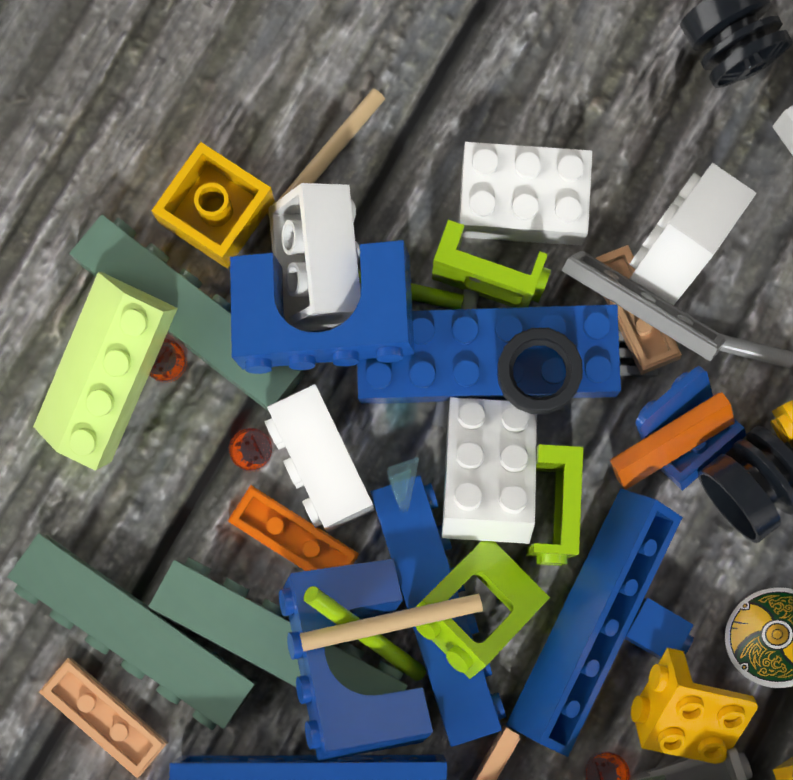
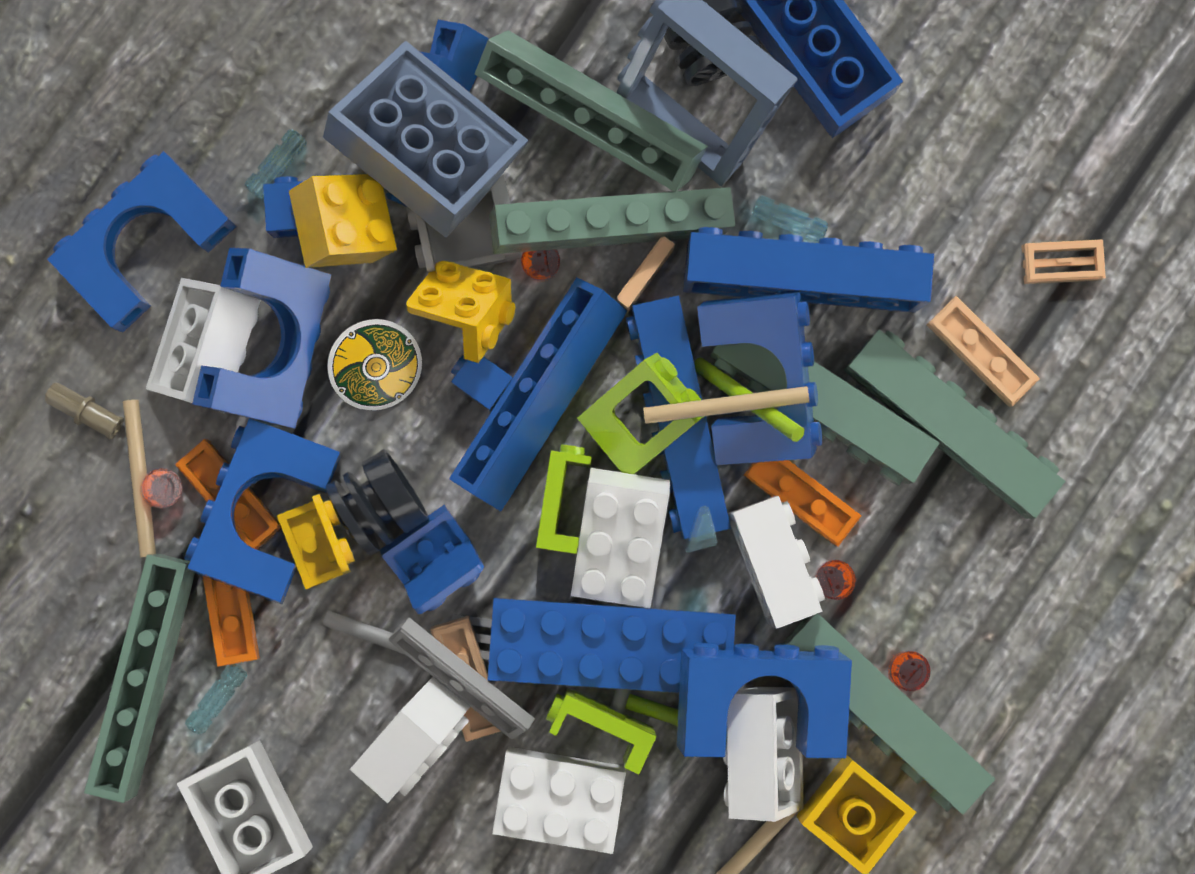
camera: 175 degrees left, 5 degrees up
yellowish green slope [33,272,178,471] -> none
black tyre [498,328,583,414] -> none
orange tile [610,392,735,490] -> none

